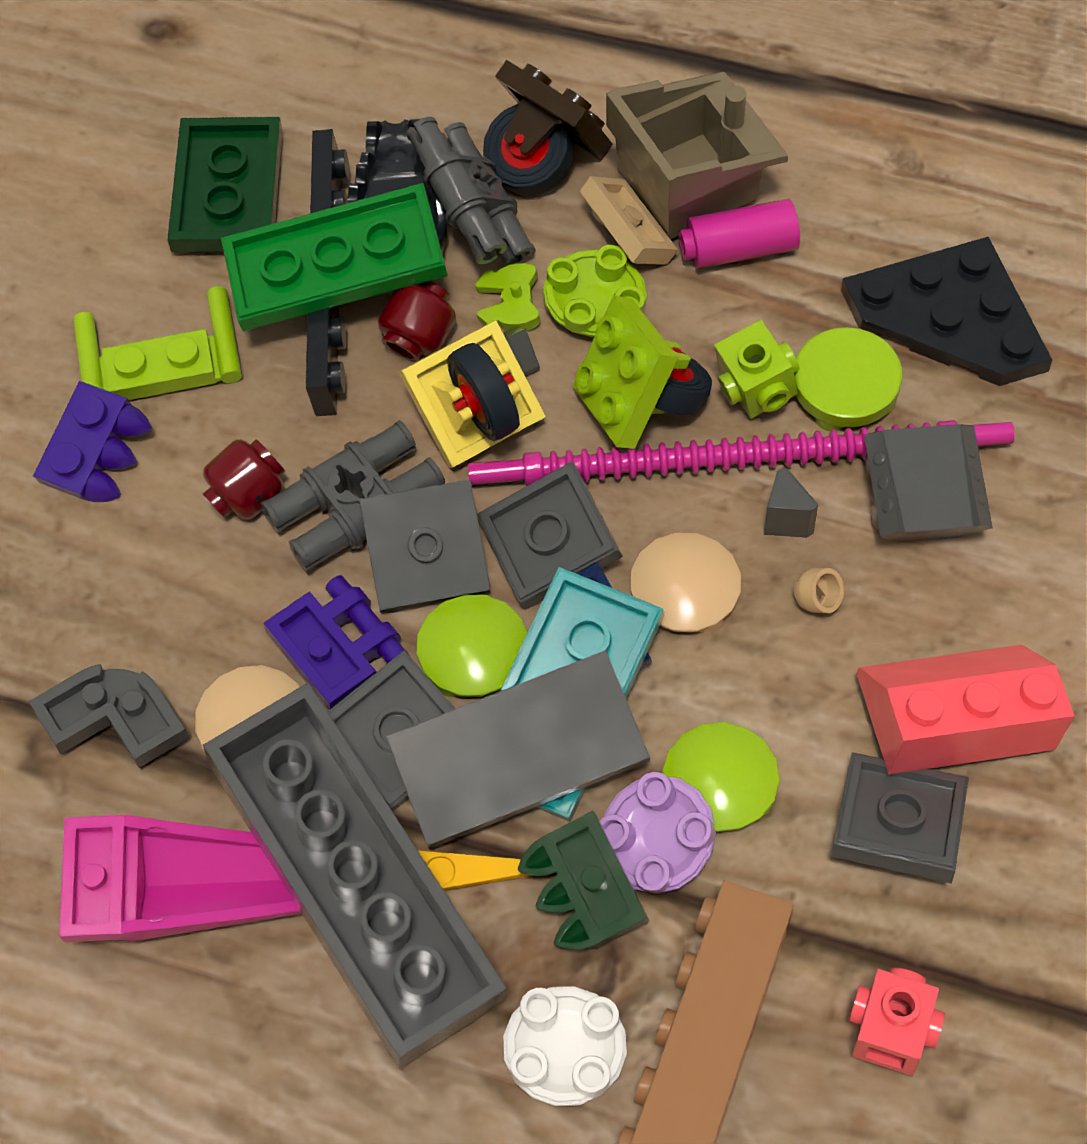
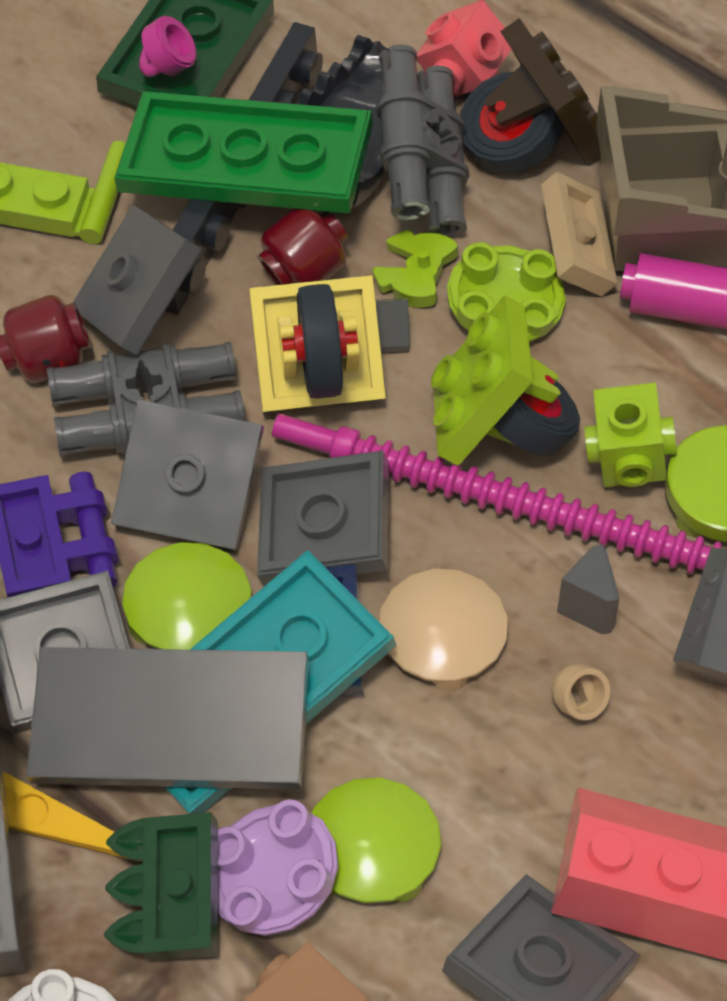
camera: 20 degrees right, 5 degrees down
none -> dark grey plate [73,204,201,355]
none -> dark pink tile [139,16,196,77]
none -> coral brick [417,0,511,97]

